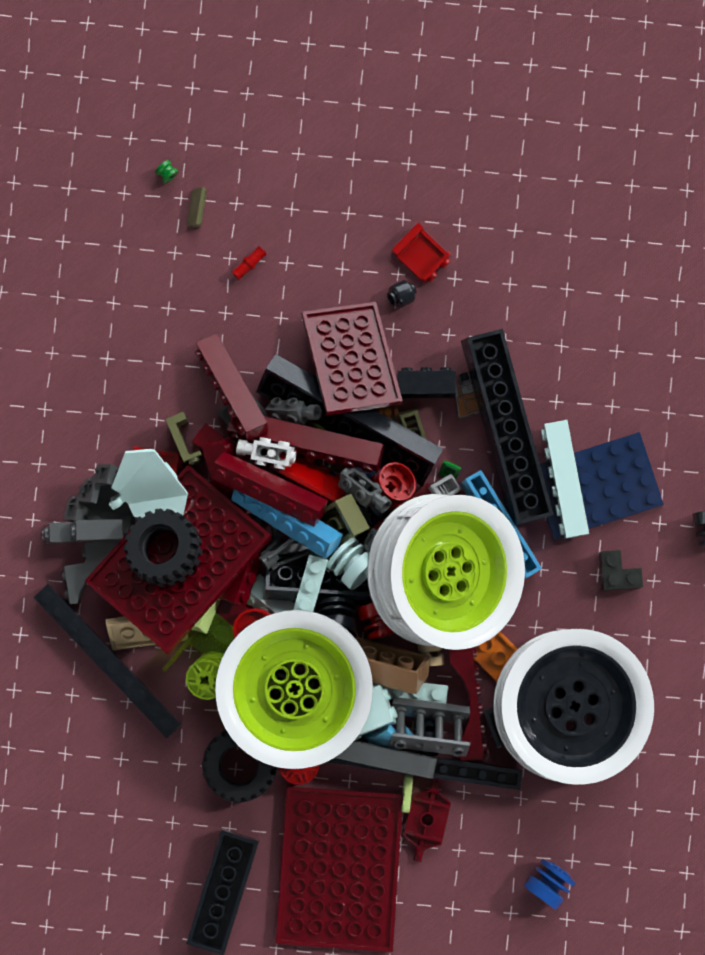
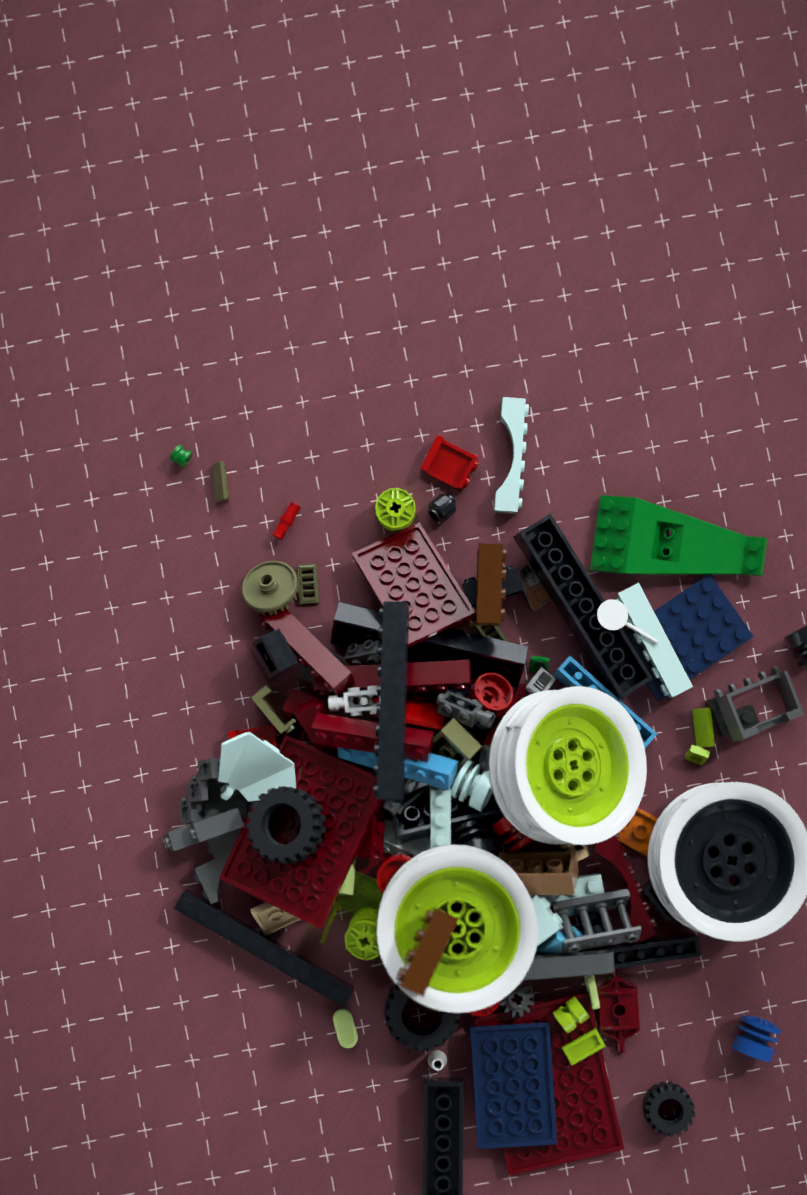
camera: 15 degrees left, 0 degrees up
none -> olive wheel [242,561,300,615]
none -> black slope [250,629,298,683]
none -> olive slope [297,564,319,604]
none -> yellowish green tile [333,1008,358,1048]
none -> black brick [374,601,409,803]
none -> lime wheel [375,488,416,532]
none -> reddish brown brick [395,907,458,997]
none -> white cone [428,1050,447,1071]
none -> dark blue plate [470,1022,557,1149]
none -> reddish brown brick [475,543,506,626]
none -> light aqua arch [494,397,529,515]
none -> dark grey gear [500,983,534,1017]
none -> lime wheel [552,996,590,1034]
none -> lime tile [561,1028,606,1066]
none -> green wing [590,495,768,576]
none -> white piece [597,600,658,643]
none -> black tyre [642,1081,695,1137]
none -> lime plate [684,745,710,766]
none -> lime tile [692,708,715,747]
none -> dark grey hinge [714,666,804,742]

